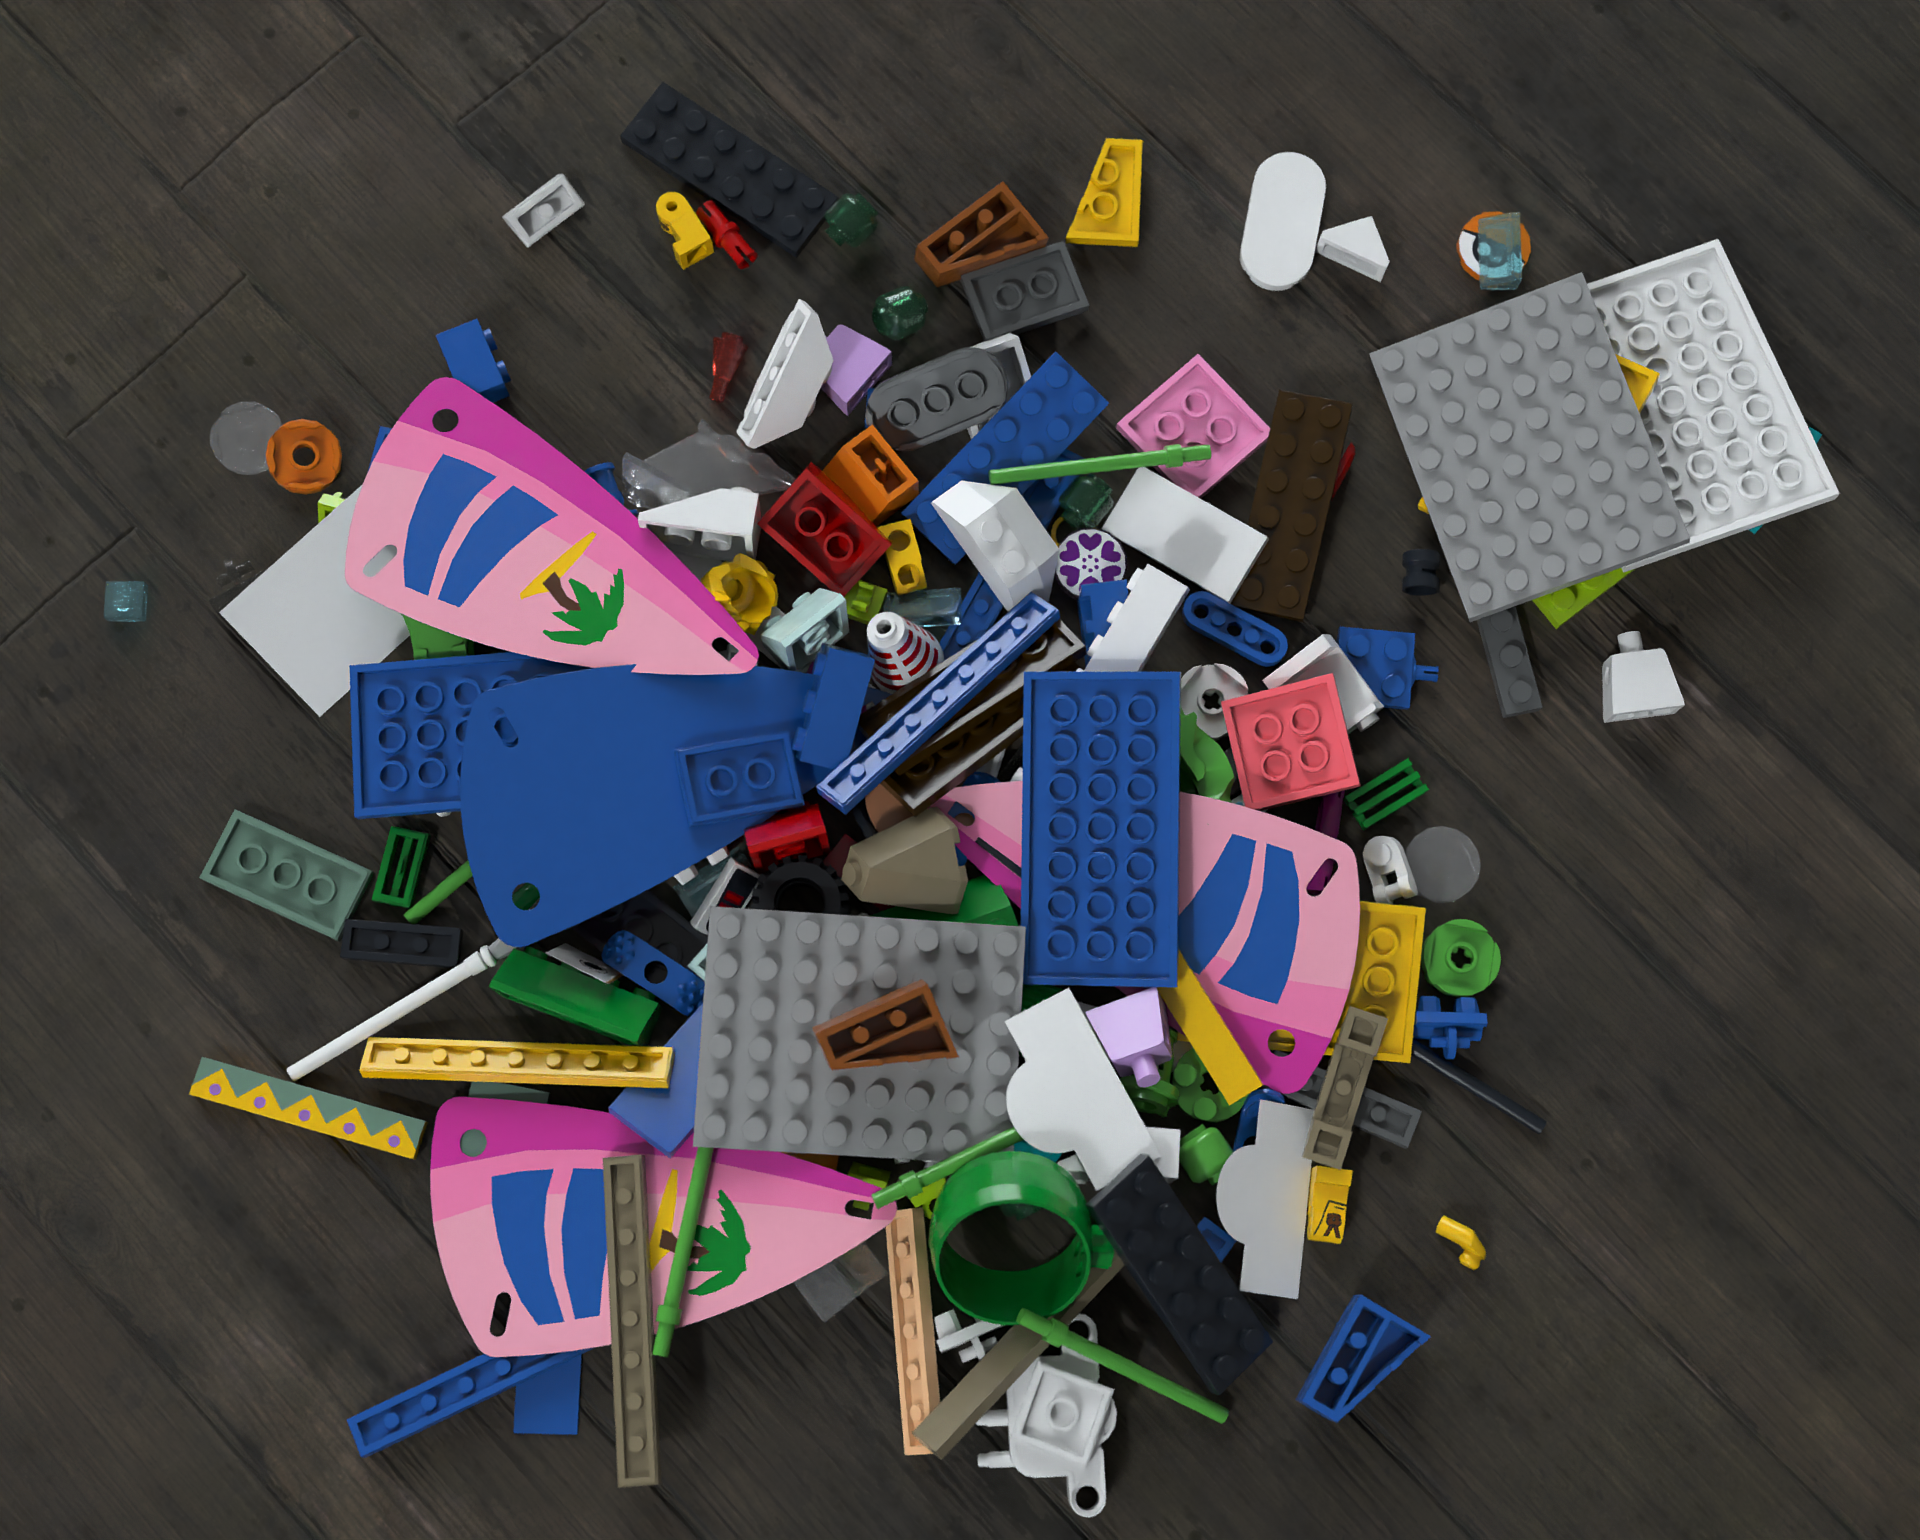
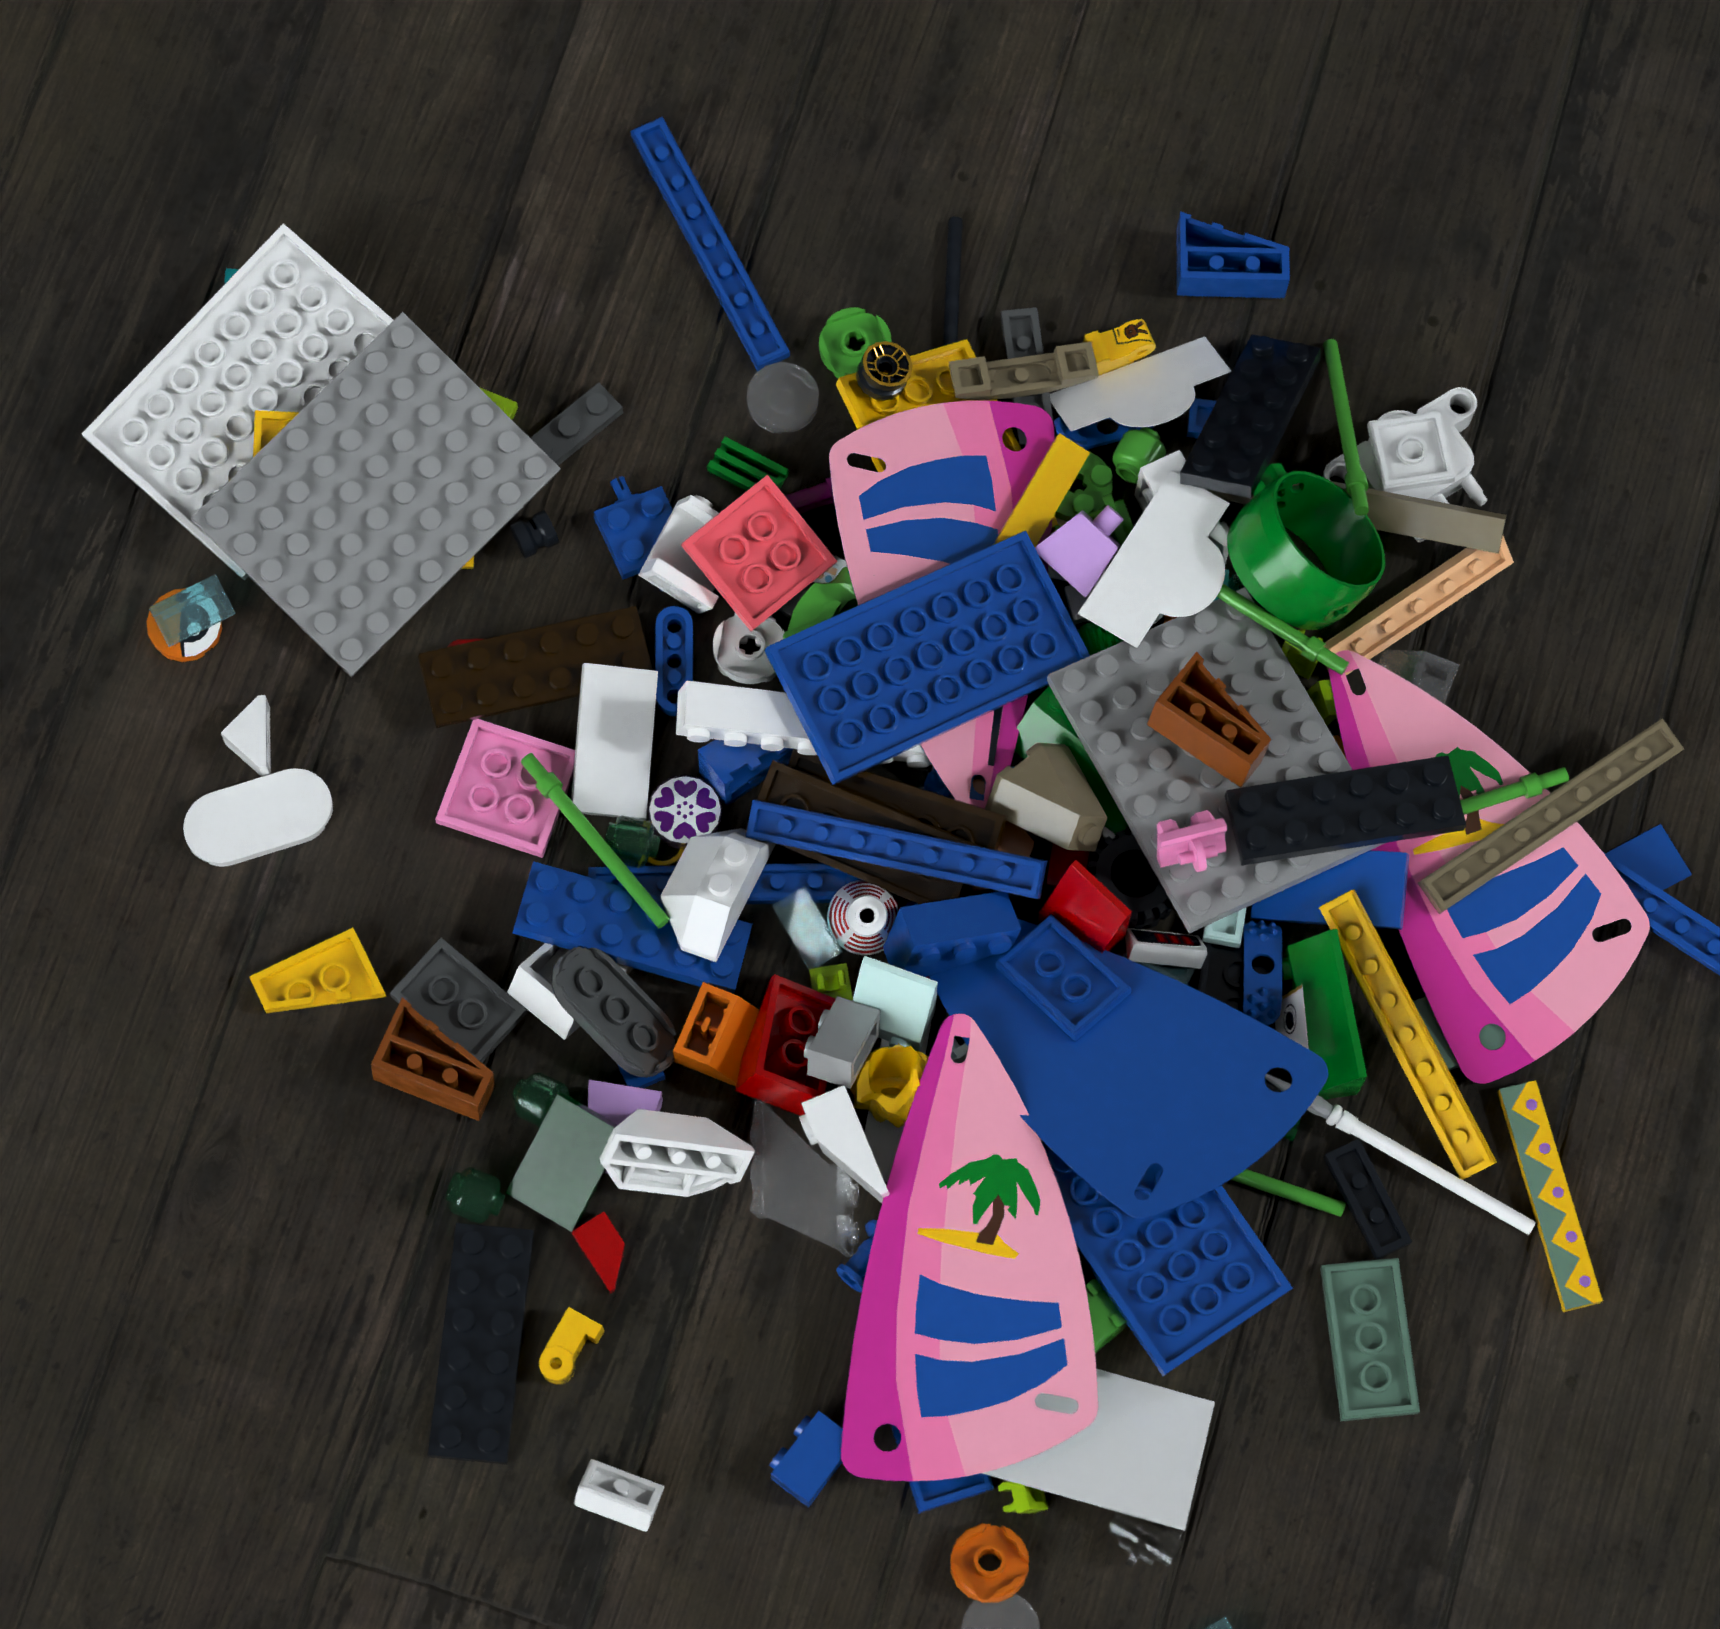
camera: 120 degrees left, 5 degrees down
green tile [372,826,431,909] -> none
red pin [696,201,758,269] -> none
clear red cone [709,332,749,403] -> none
yellow leg [878,519,927,596] -> none
white hips [934,1309,1005,1363] -> none
white plate [1363,836,1418,904] -> none
blue hips [1413,996,1488,1059] -> none
yellow arm [1436,1215,1486,1270] -> none
white torso [1602,631,1685,723] -> none
none -> tile [506,1092,618,1232]
none -> red tile [571,1211,625,1294]
none -> blue tile [630,117,790,372]
none -> light grey brick [803,996,880,1089]
none -> black wheel [856,341,913,401]
none -> bright pink hips [1157,810,1227,872]
none -> black plate [1225,755,1466,866]

